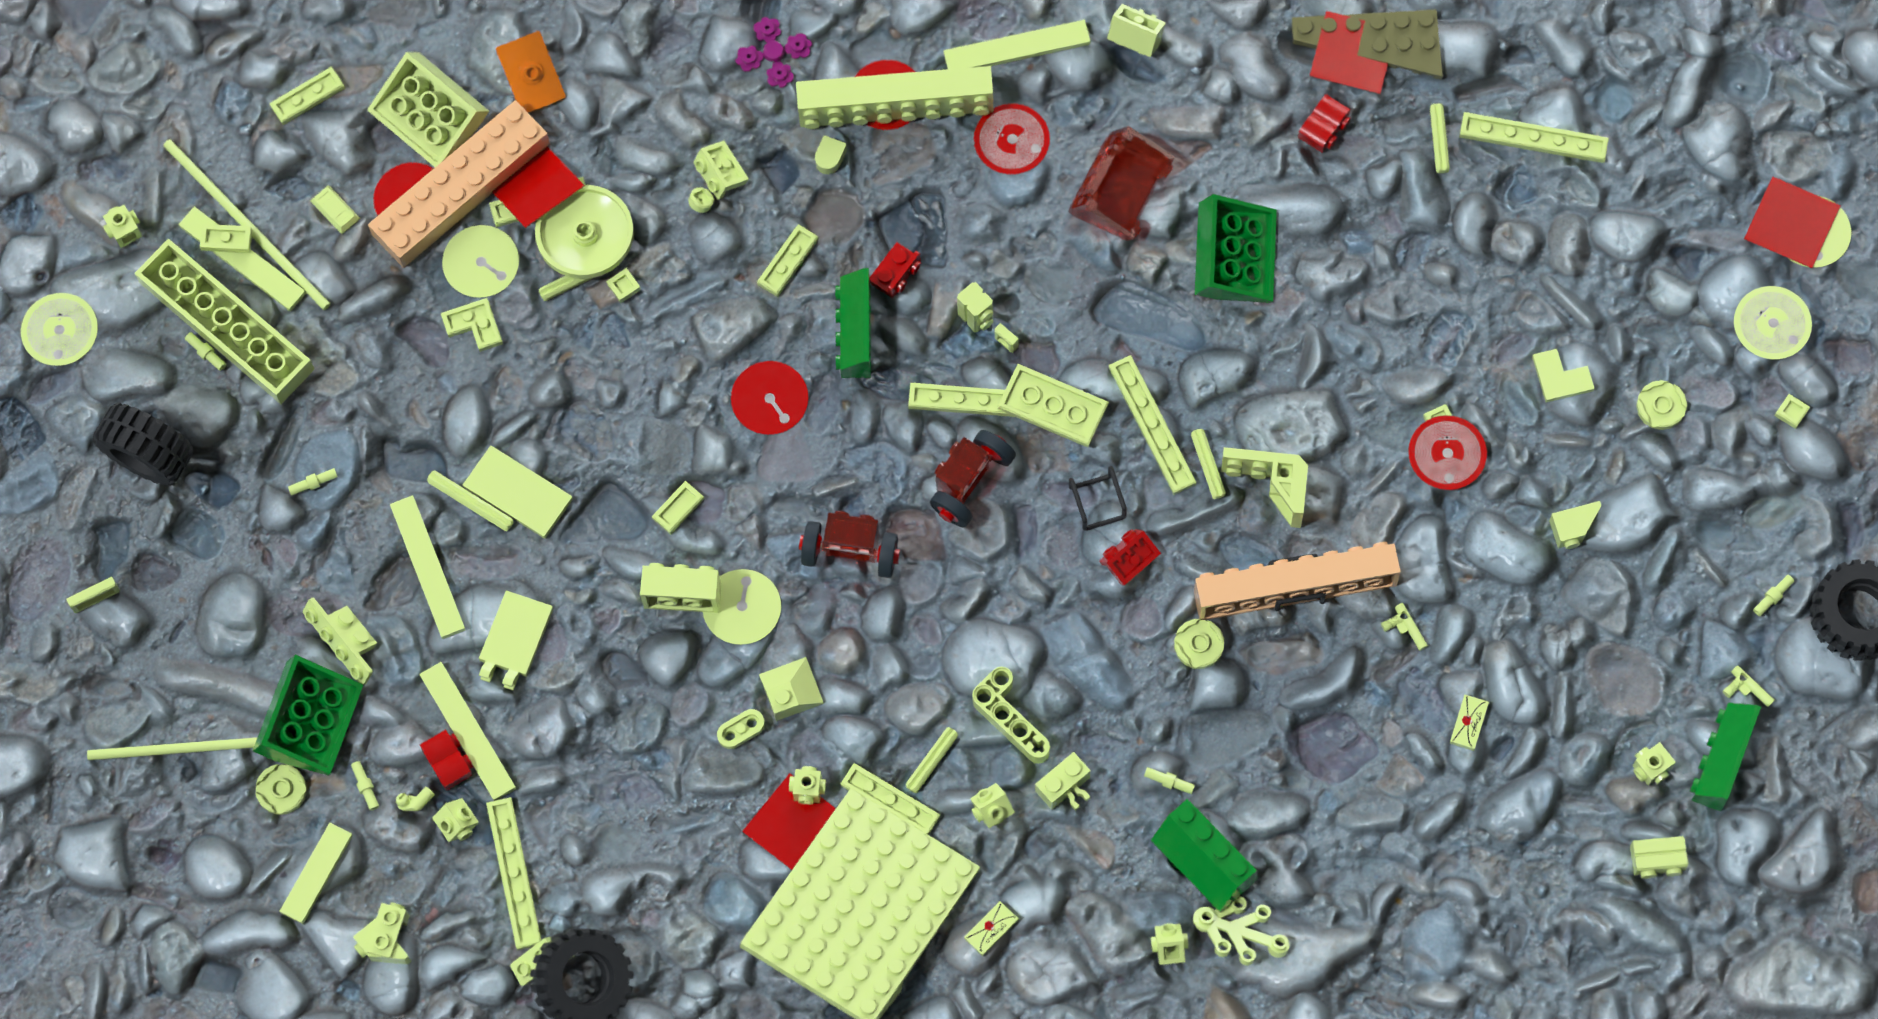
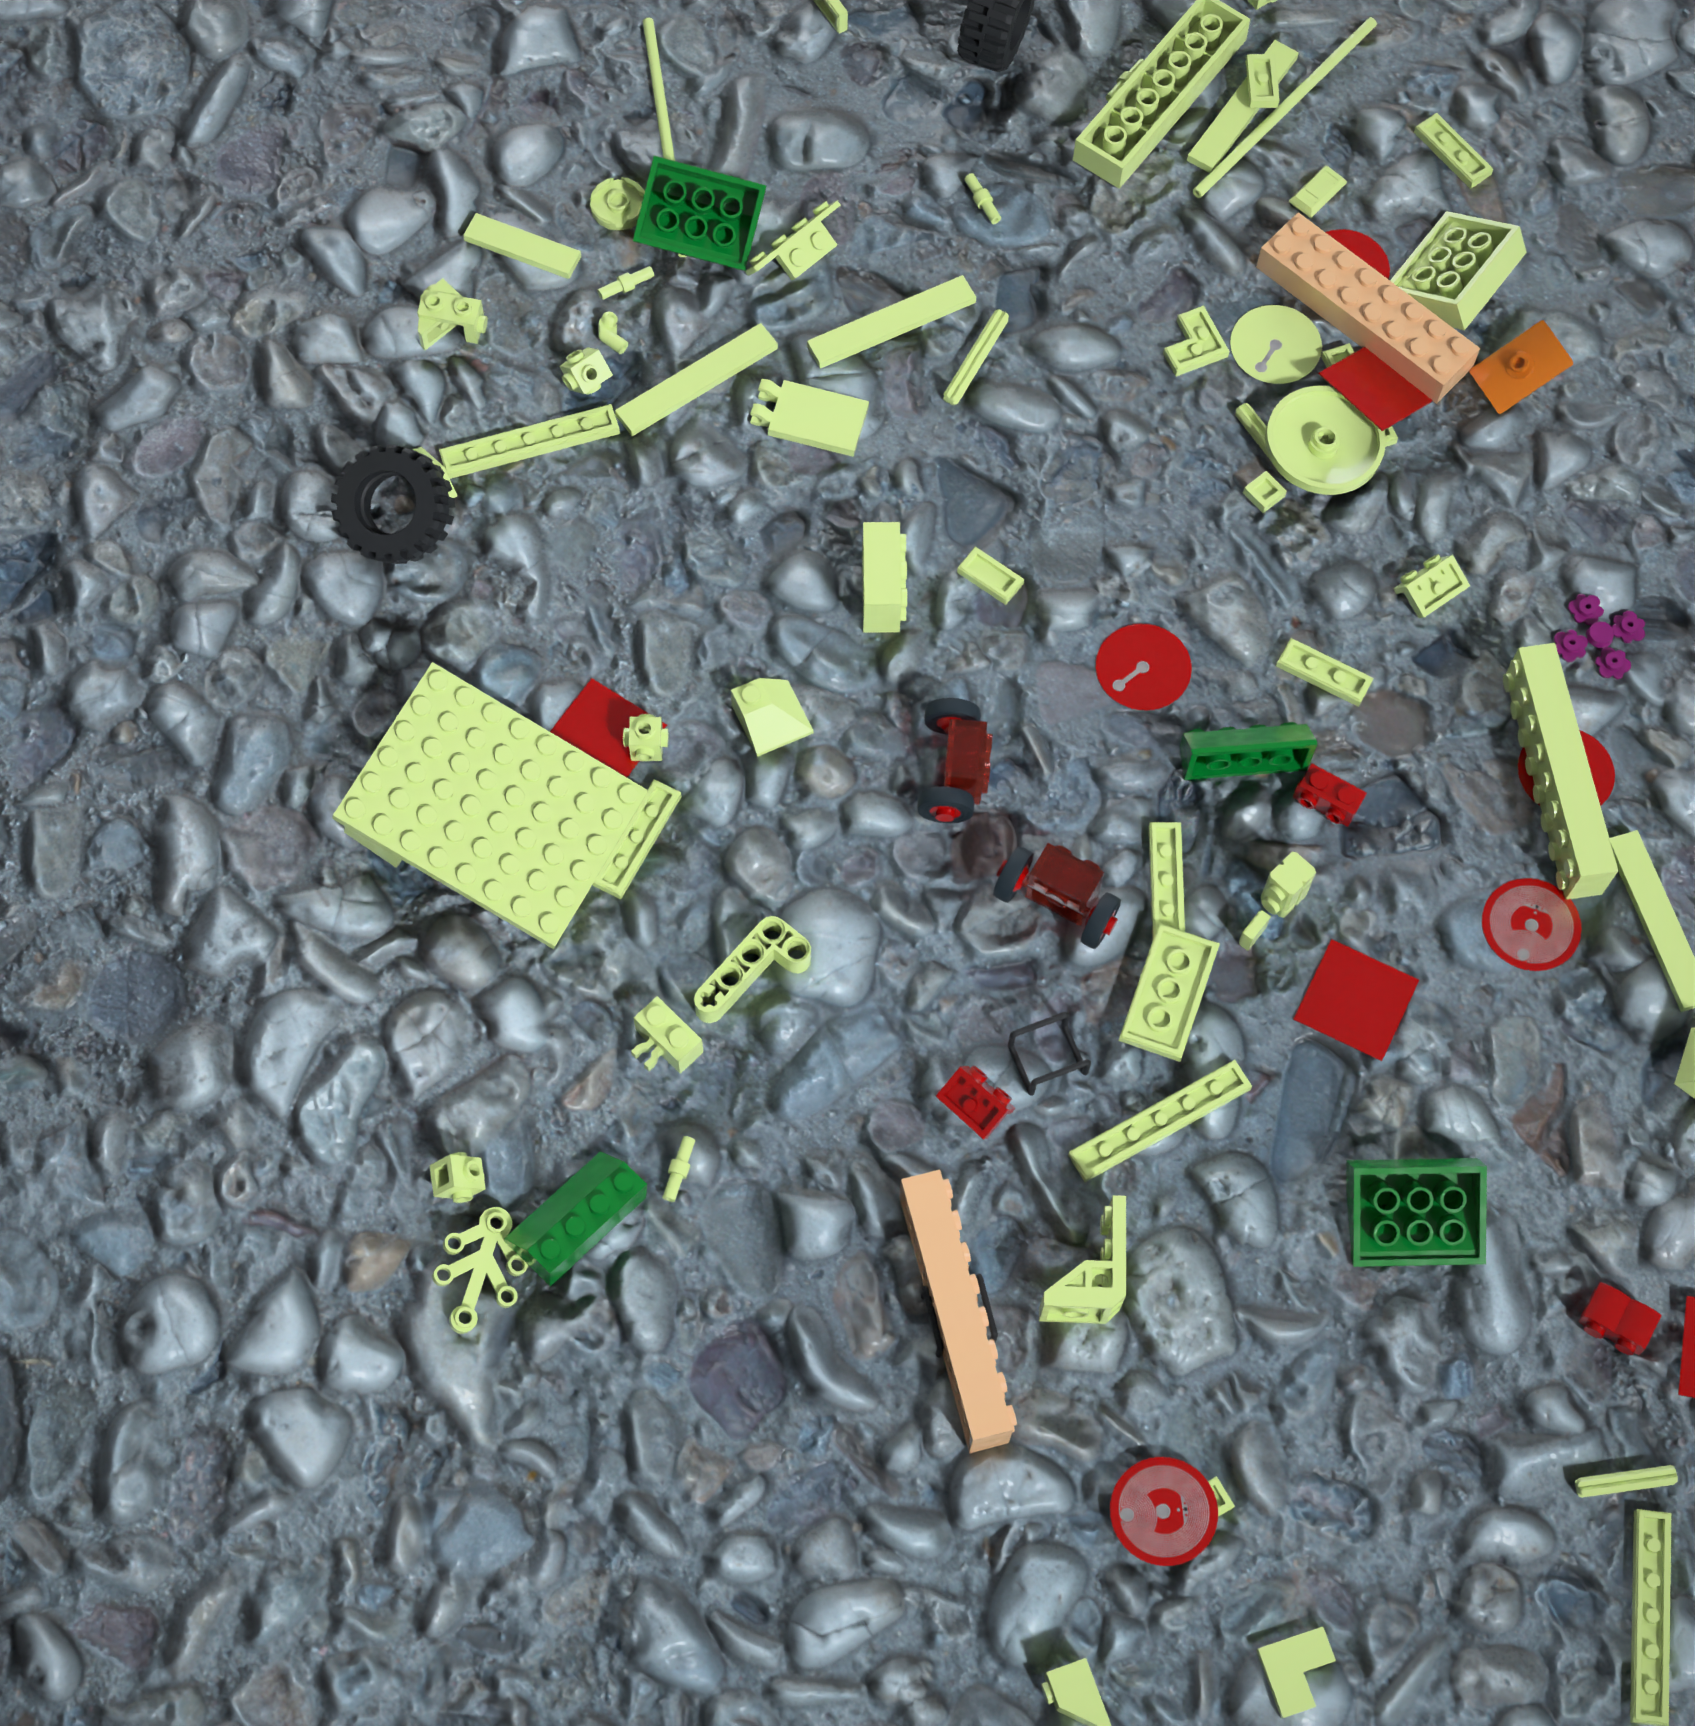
camera: 80 degrees right, 5 degrees down
red brick [420,730,473,791] -> none
yellowish green tile [463,445,573,539] -> none
yellowish green tile [688,188,714,213] -> none
yellowish green piece [703,569,781,645] -> none
yellowish green plate [717,709,765,749] -> none
yellowish green piece [815,136,847,174] -> none
yellowish green axle [906,727,958,793] -> none
yellowish green tile [964,901,1018,957] -> none
yellowish green brick [970,783,1015,828] -> none
clear red windscreen [1068,126,1175,241] -> none
yellowish green tile [1174,619,1224,669] -> none
yellowish green axle [1191,429,1226,499] -> none
yellowish green hose [1381,603,1428,651] -> none
yellowish green tile [1450,694,1489,751] -> none
none -> red piece [1293,939,1419,1061]

